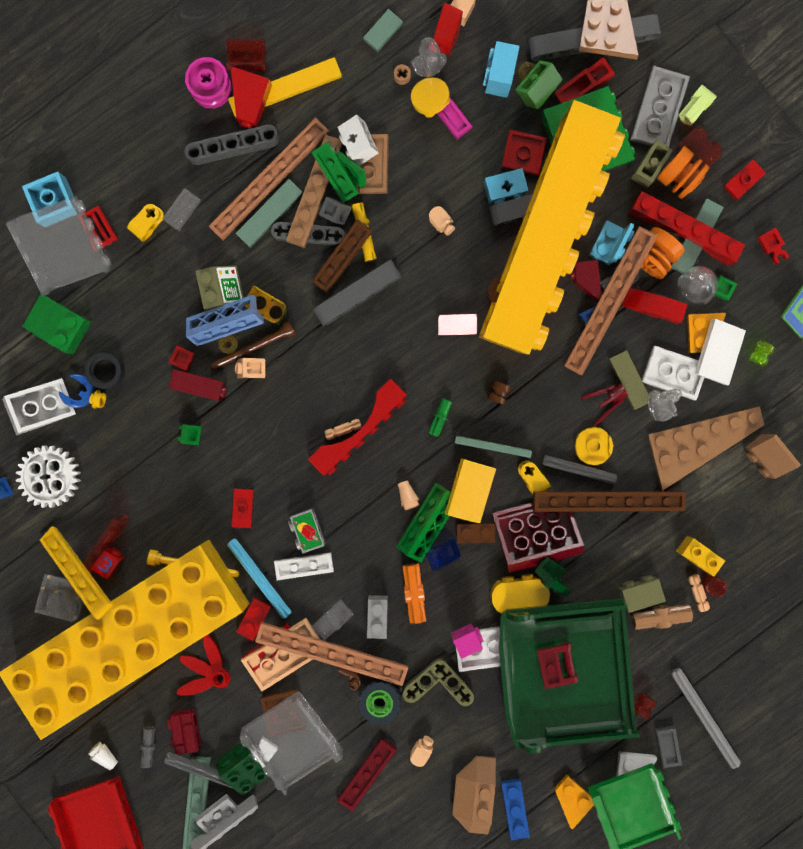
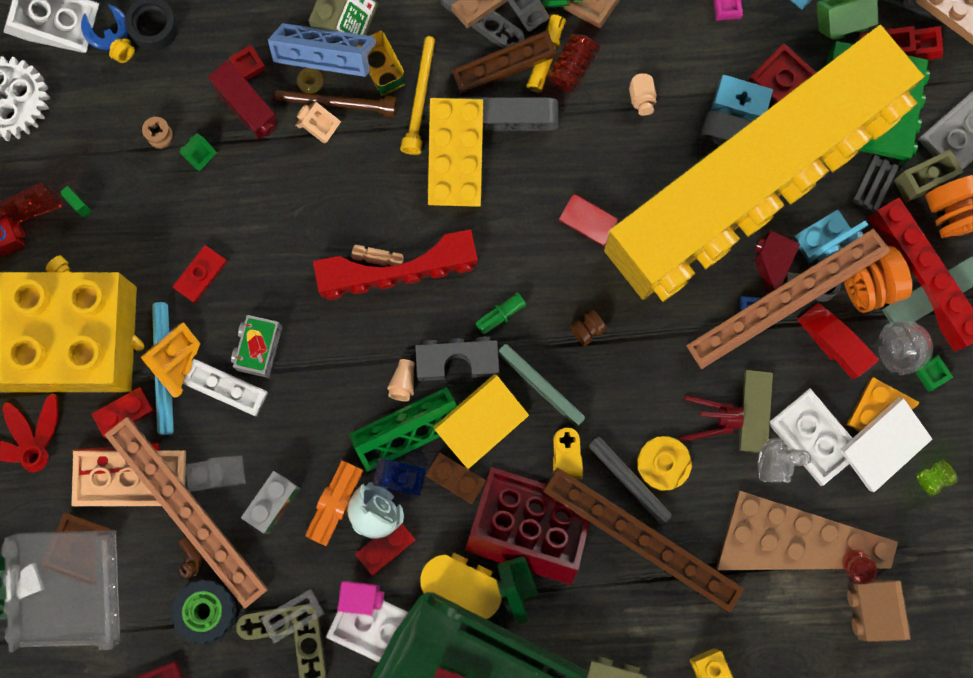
camera: 25 degrees right, 10 degrees down
none -> green tile [60,186,92,218]
none -> light orange wing [141,322,200,398]
none -> medium nougat wheel [142,117,173,148]
none -> clear tile [260,589,325,643]
none -> light aqua cylinder [347,482,404,539]
none -> red plate [355,523,416,576]
none -> yellow piece [400,36,435,155]
none -> dark grey arch [415,337,499,381]
none -> yellow plate [428,98,483,206]
none -> clear red piece [548,34,600,93]
none -> clear red wheel [842,550,877,585]
none -> dark grey tile [851,155,899,213]

